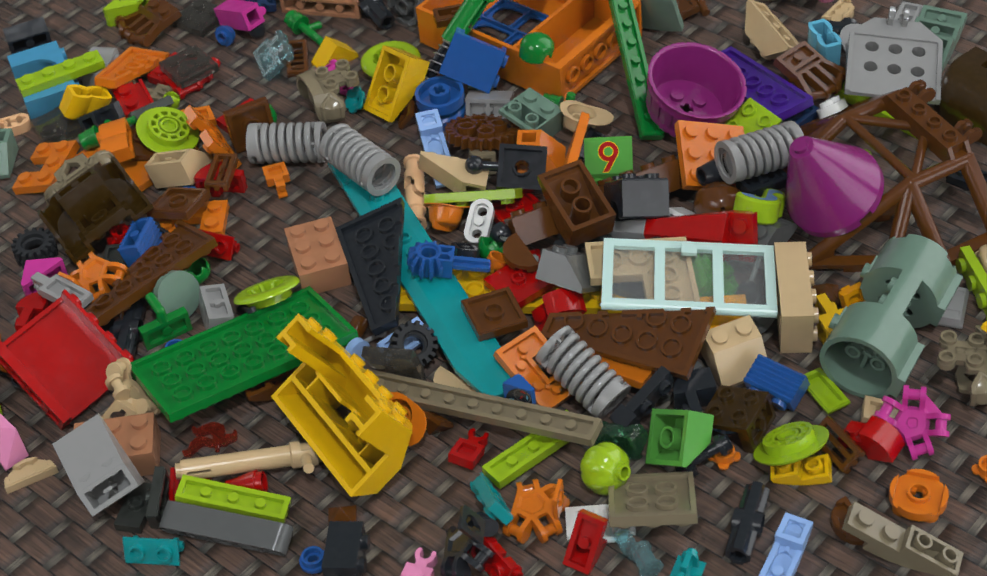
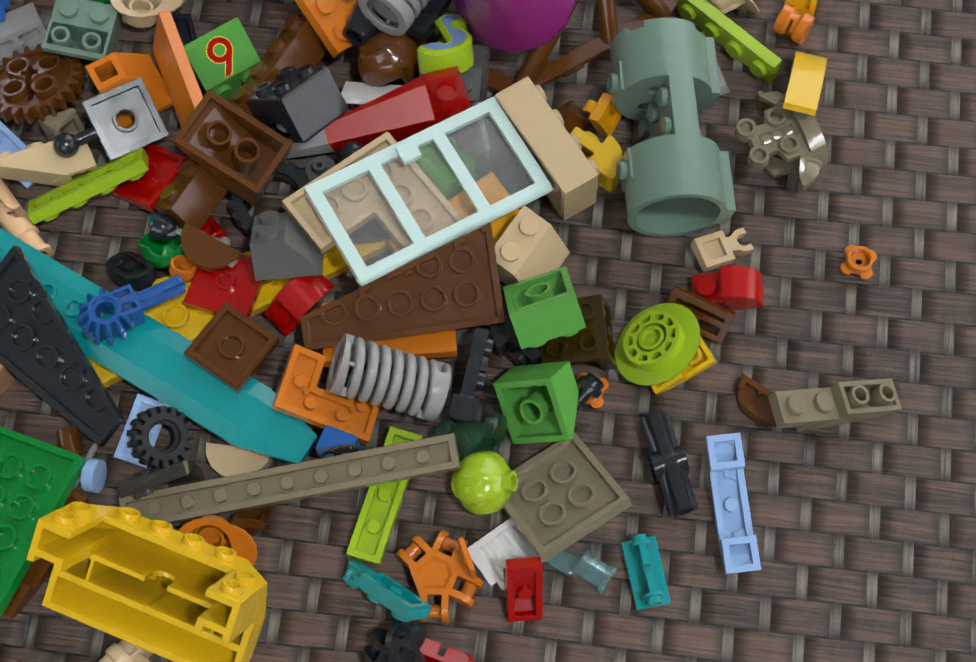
camera: 35 degrees left, 25 degrees up
orange piece [423,203,470,232] -> none
red plate [448,428,489,470] -> none
white plate [464,199,495,247] -> none
blue brick [743,354,810,411] -> none
lime tile [803,367,851,415] -> none
dark pink piece [874,385,951,461] -> none
orange plate [889,469,949,523] -> none
none -> bright green slope [503,266,586,349]

